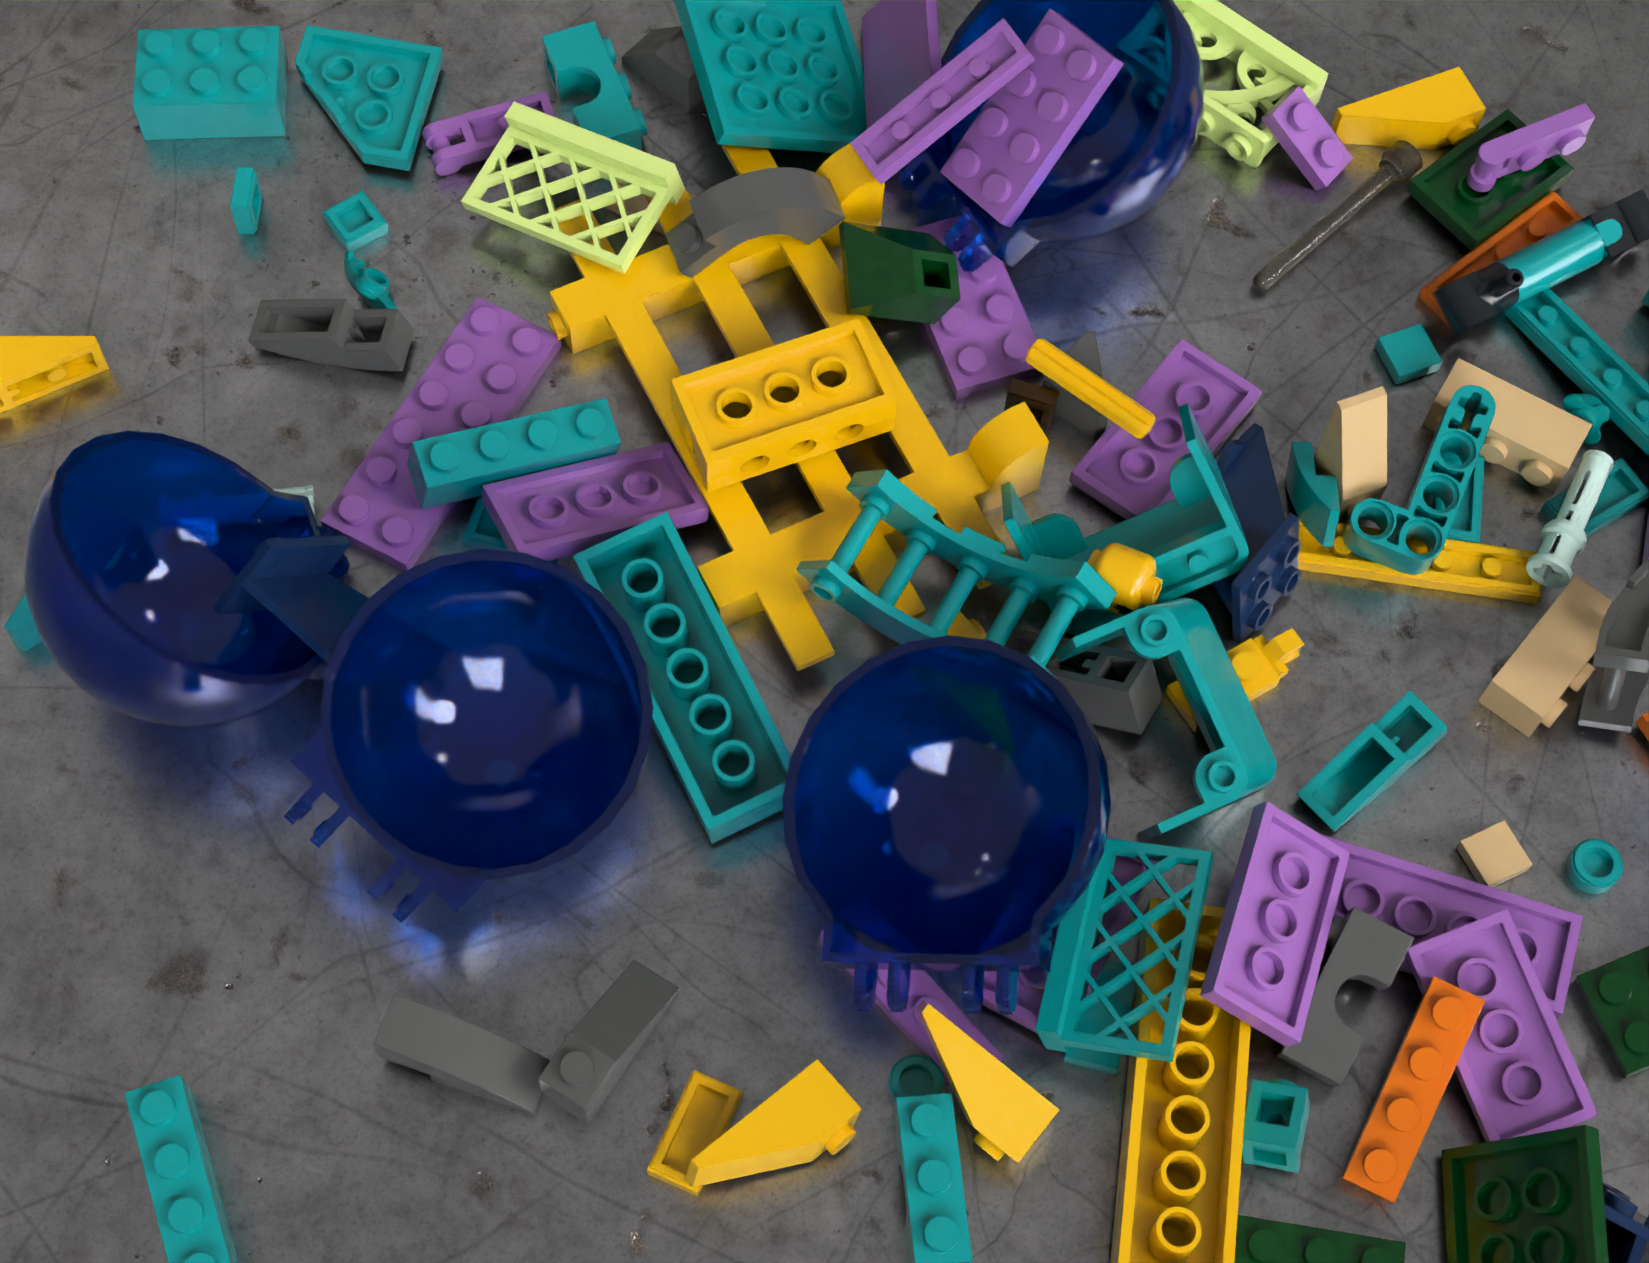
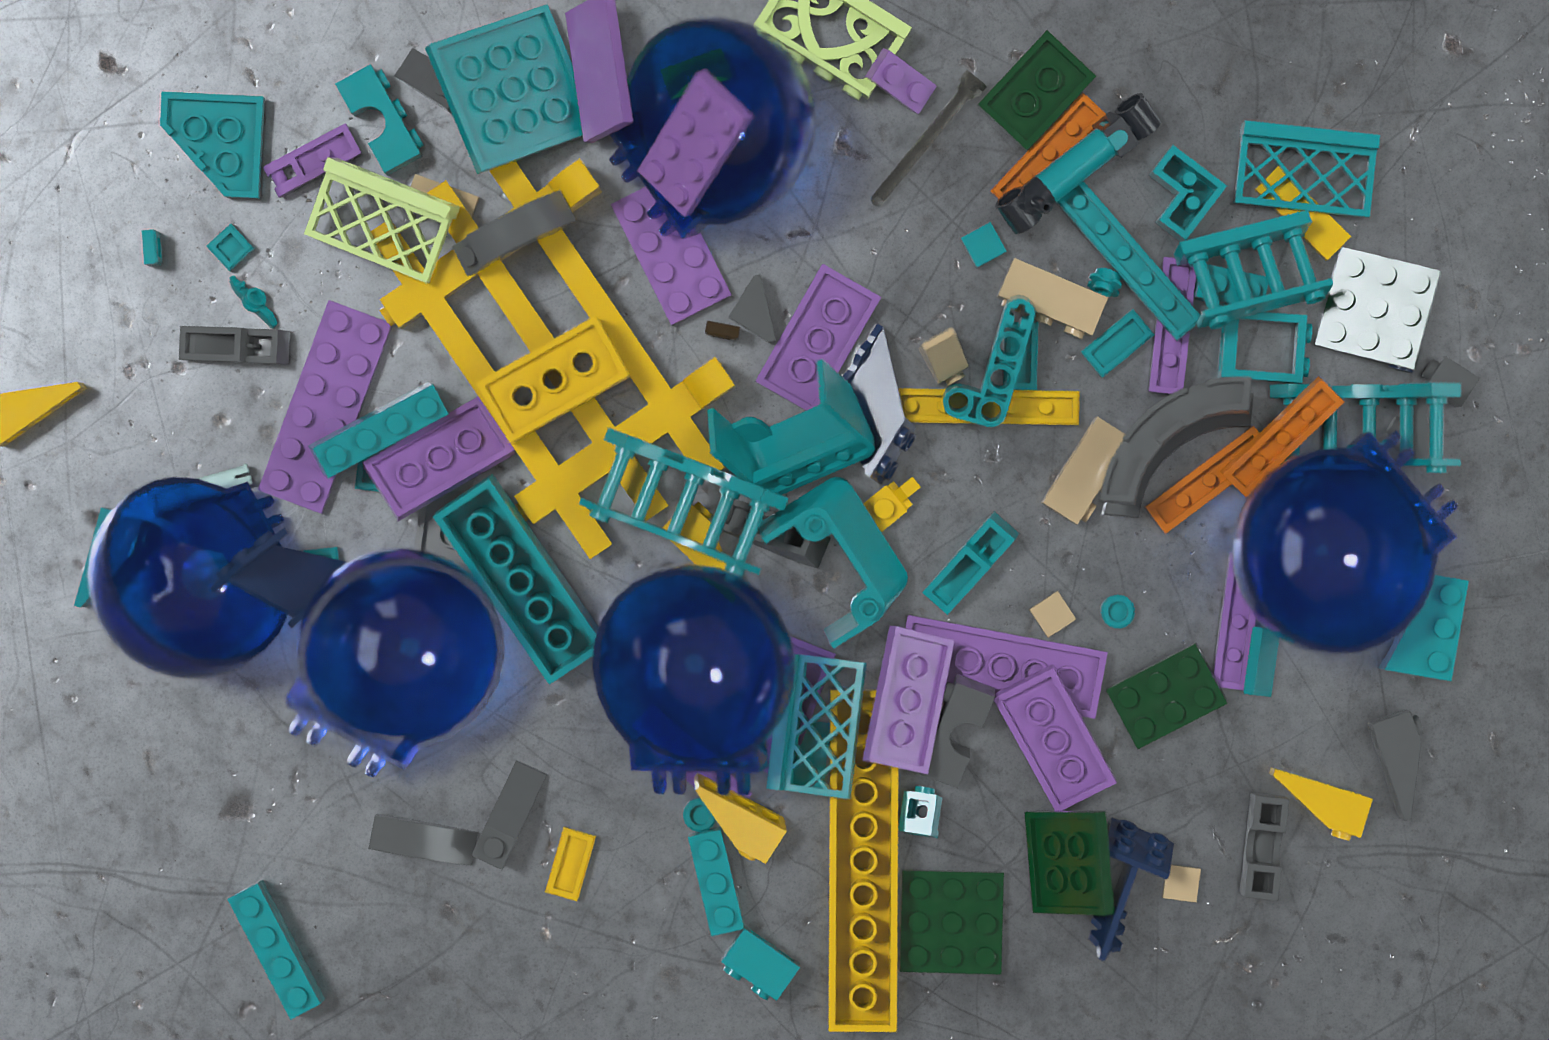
camera: 10 degrees left, 25 degrees up
teal brick [133,26,288,140] -> none
yellow slope [685,1059,862,1187] -> none
dark green slope [839,221,961,324] -> none
medium lavender plate [850,18,1035,184] -> none
yellow axle [1026,338,1156,439] -> none
yellow head [1087,542,1163,616] -> none
teal slope [1285,441,1340,547] -> none
yellow slope [1331,66,1486,150] -> none
orange plate [1341,976,1486,1203] -> none
medium lavender plate [1467,103,1595,192] -> none
light aqua pin [1526,450,1614,588] -> none

